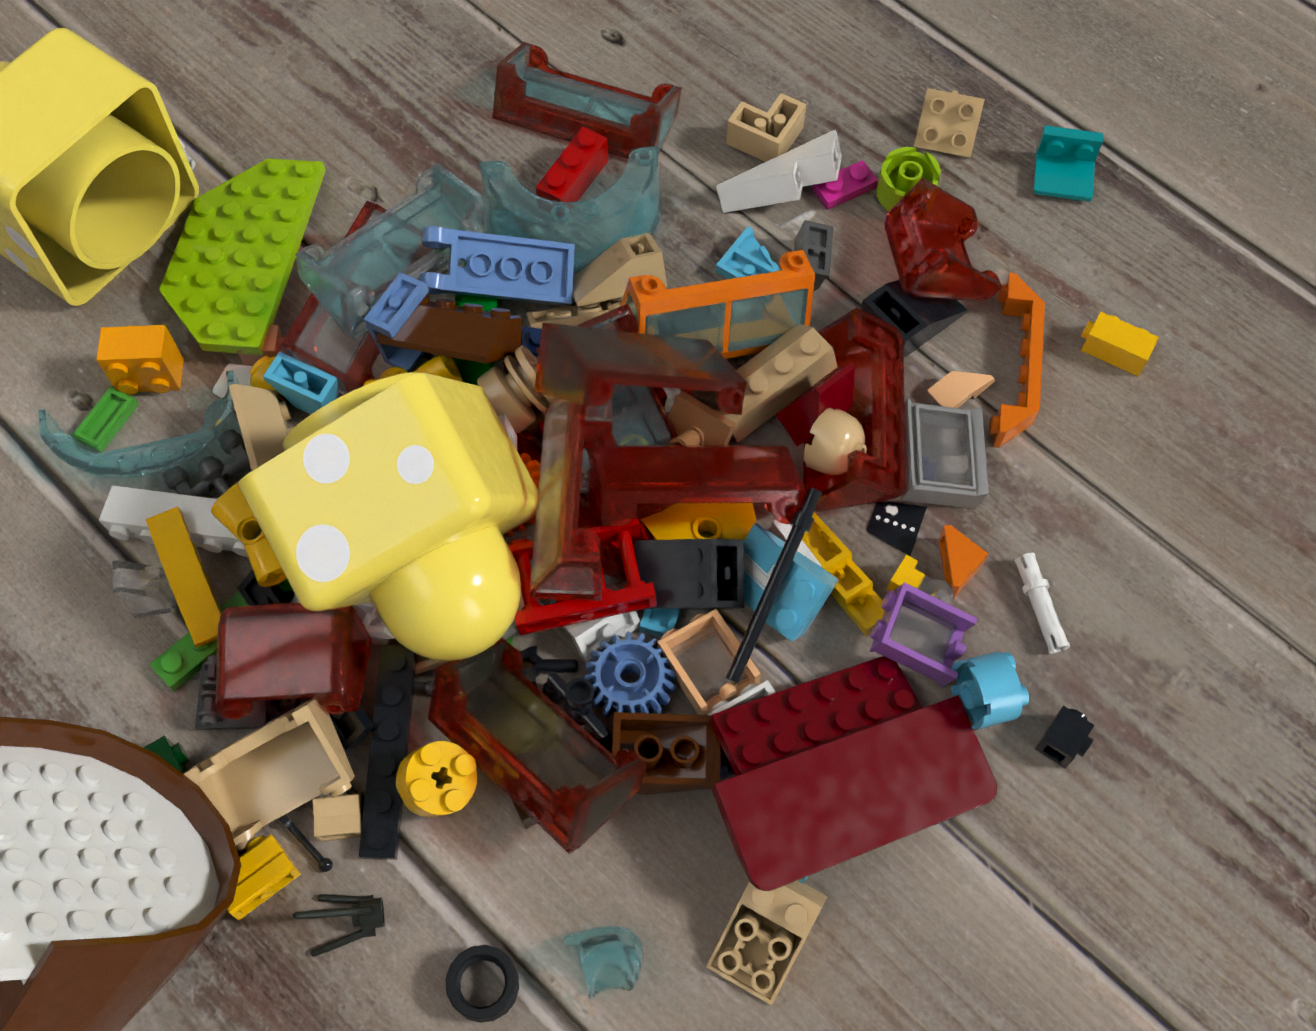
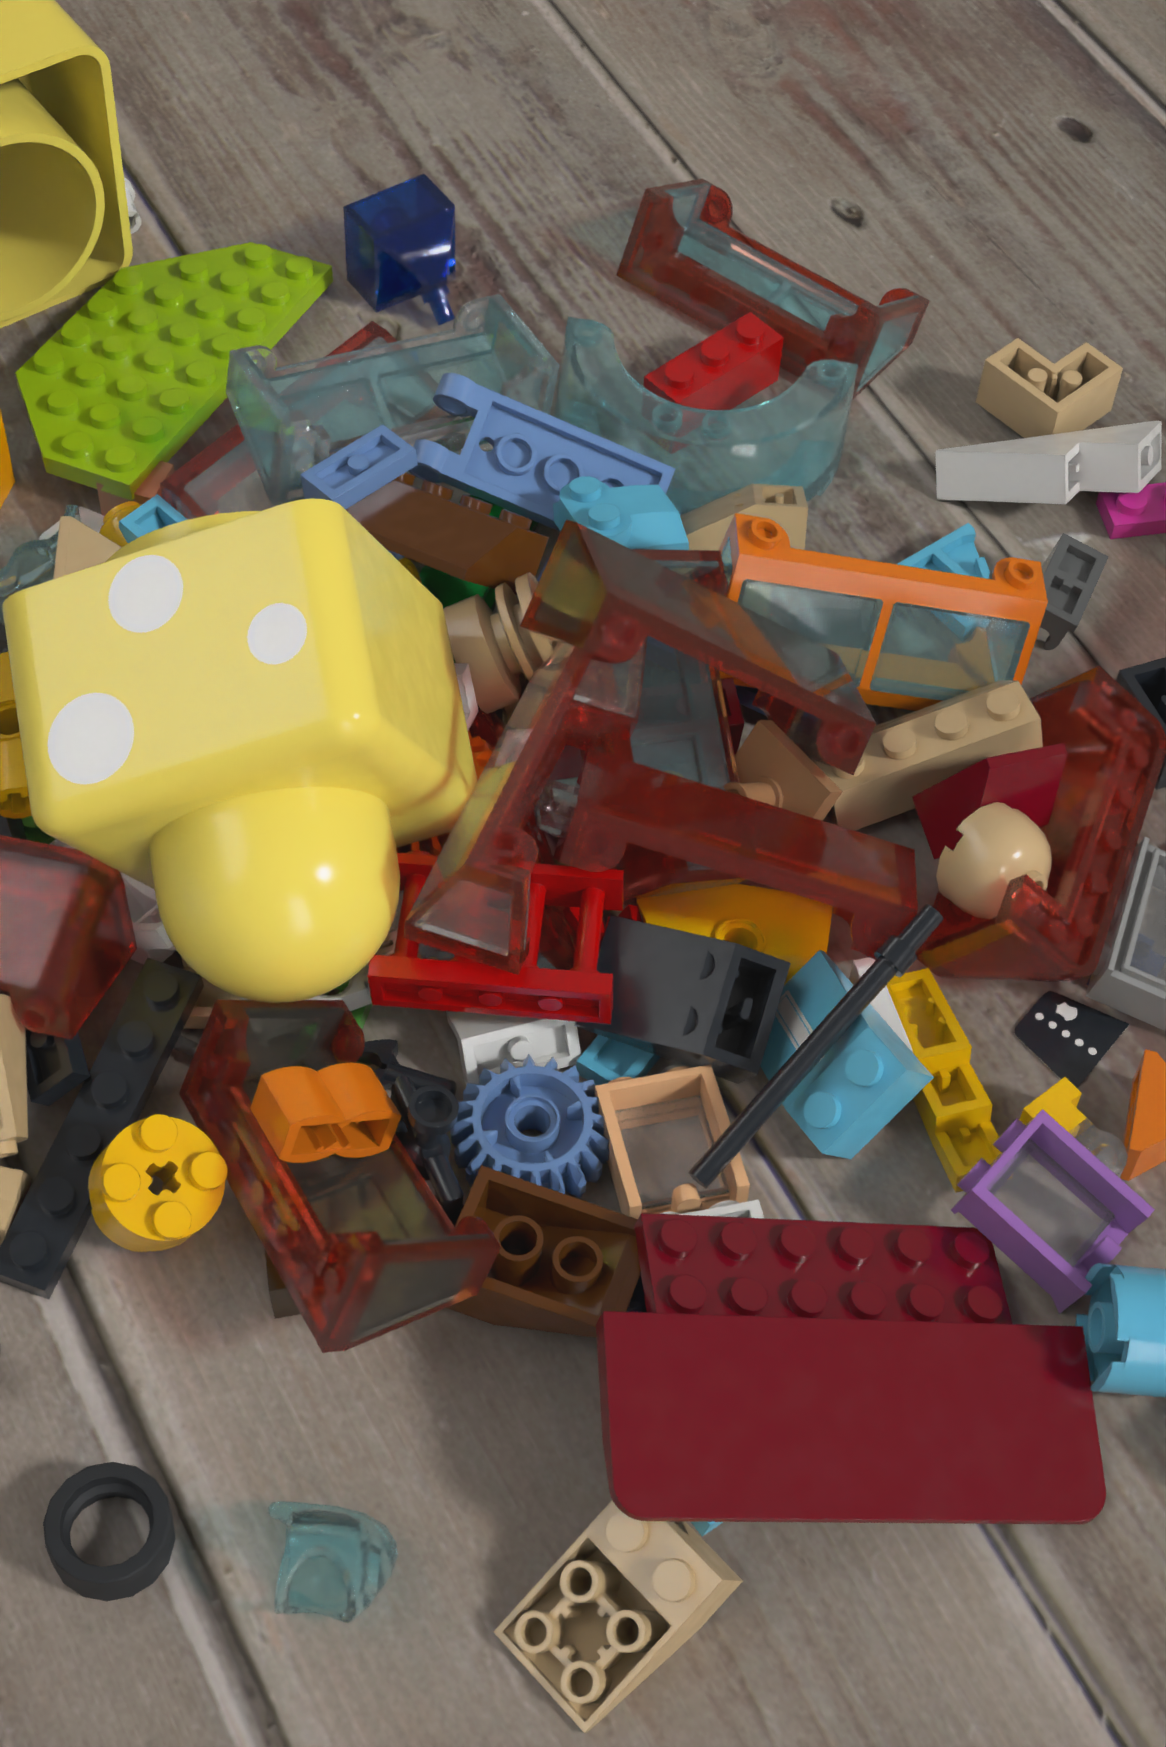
camera: 15 degrees right, 10 degrees down
none -> orange brick [250,1062,401,1163]
none -> clear blue piece [343,173,456,326]
none -> medium azure slope [553,476,689,576]

